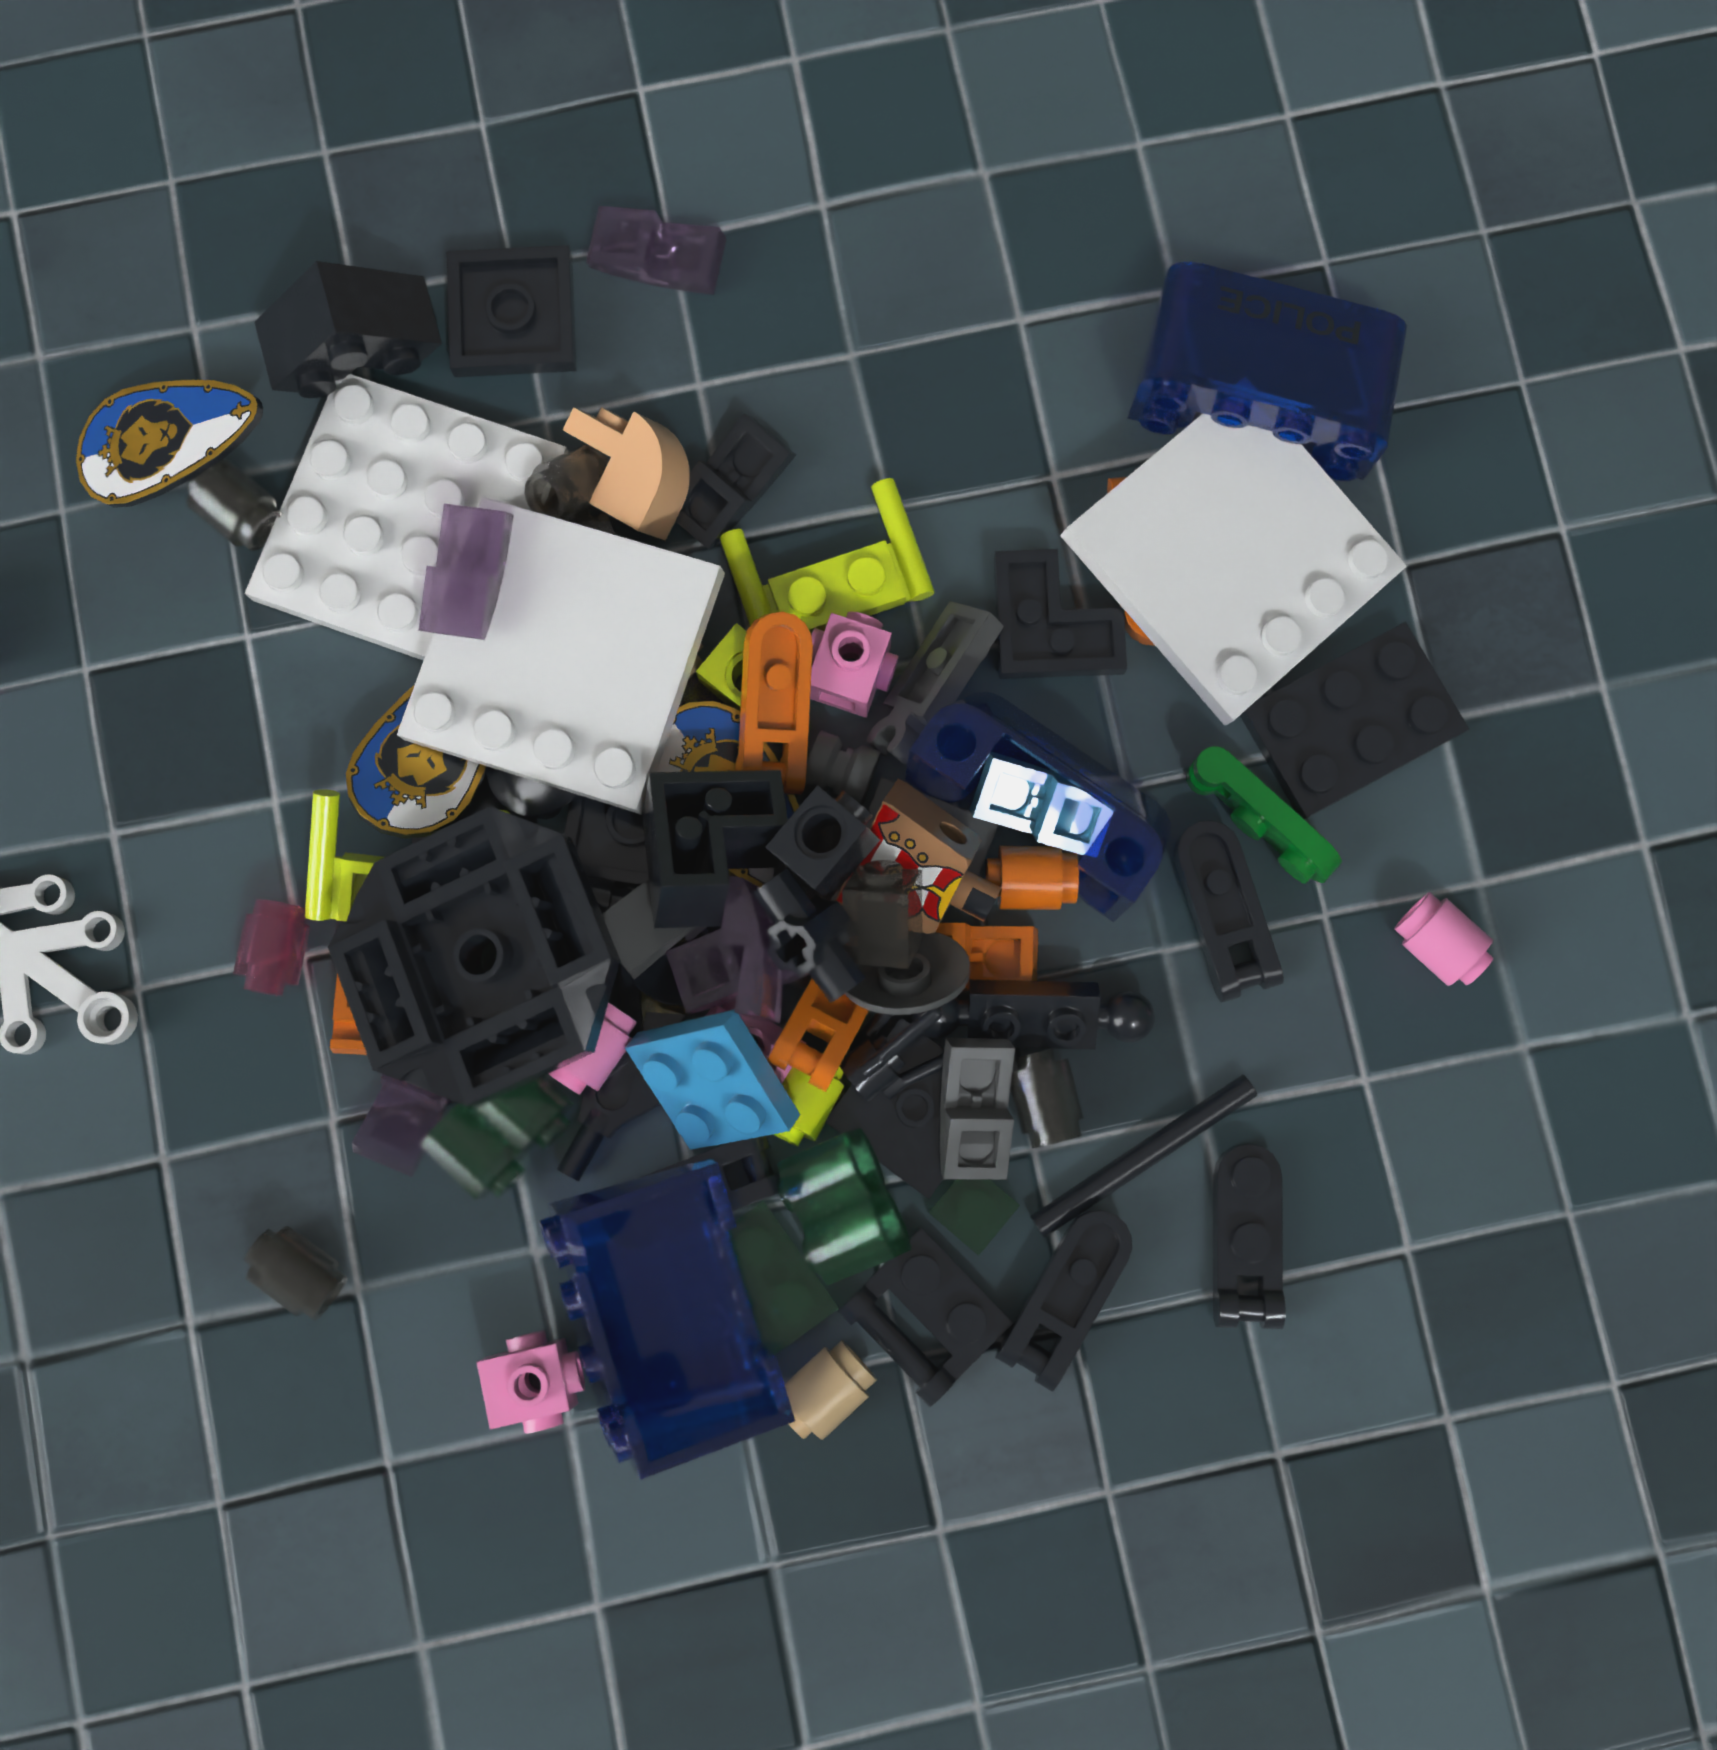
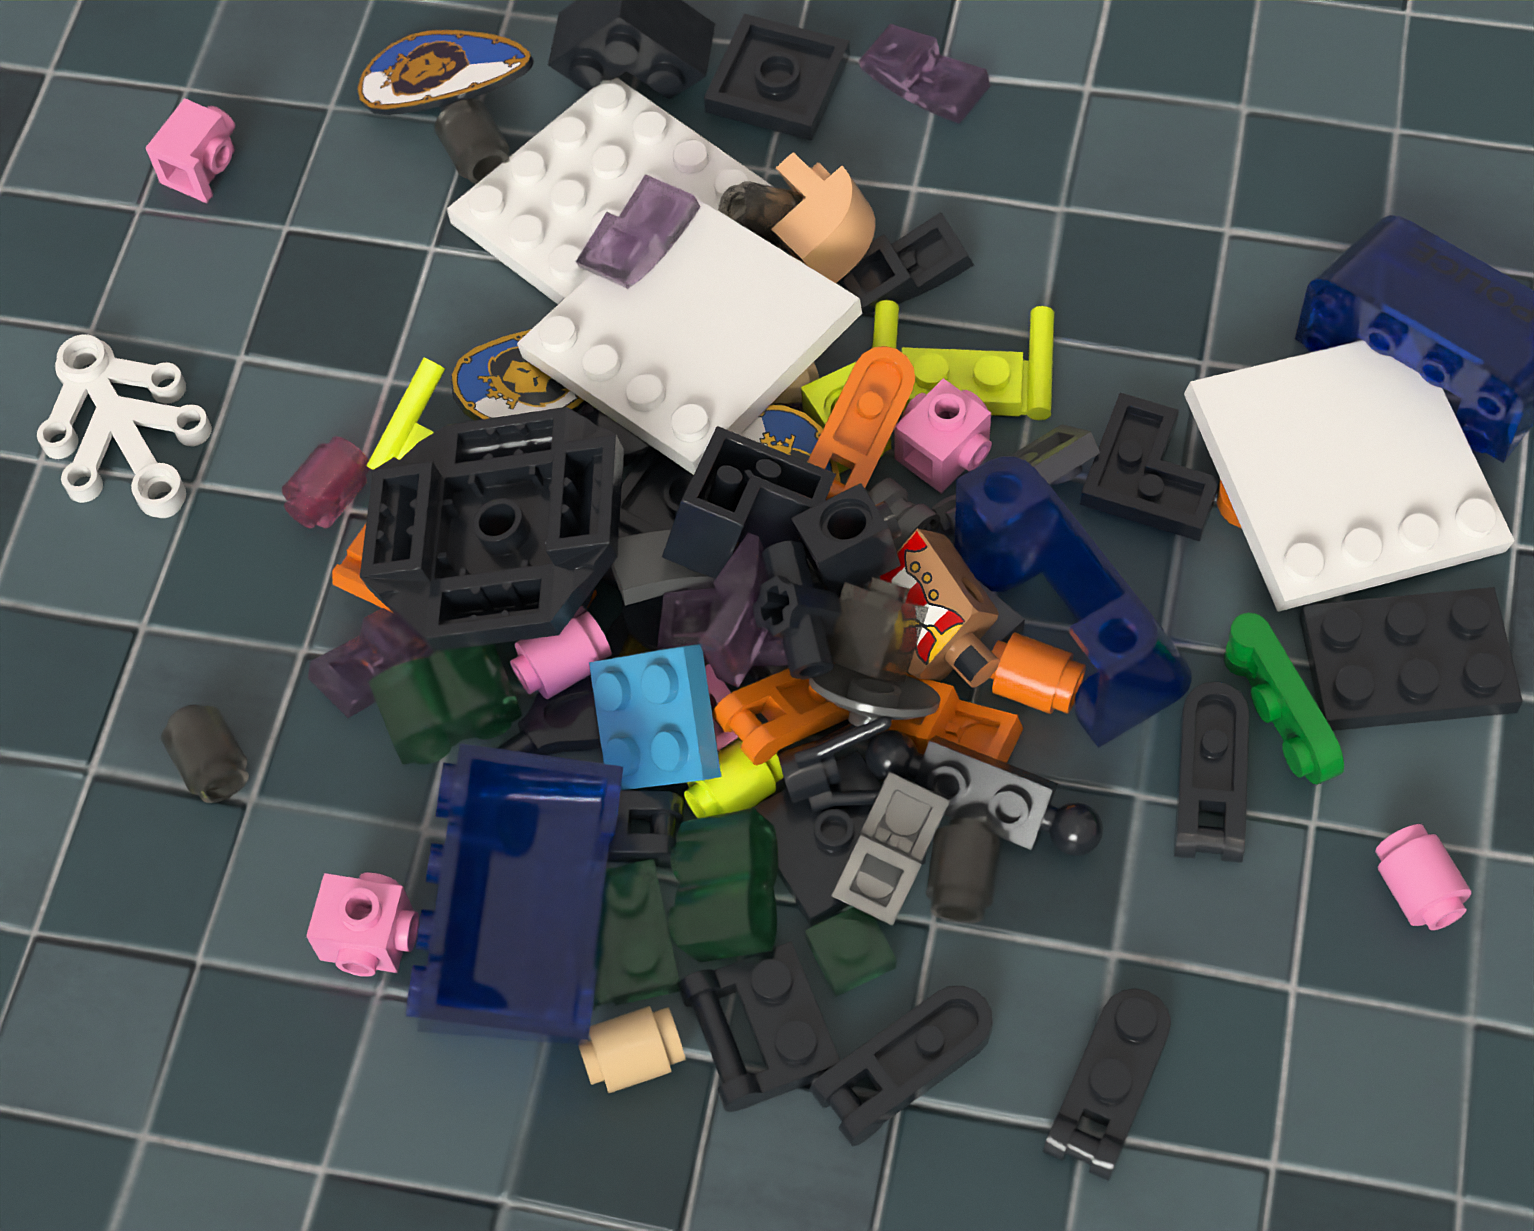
camera: 30 degrees right, 20 degrees down
slope [970,751,1118,859] -> none
black bar [1030,1074,1258,1238] -> none

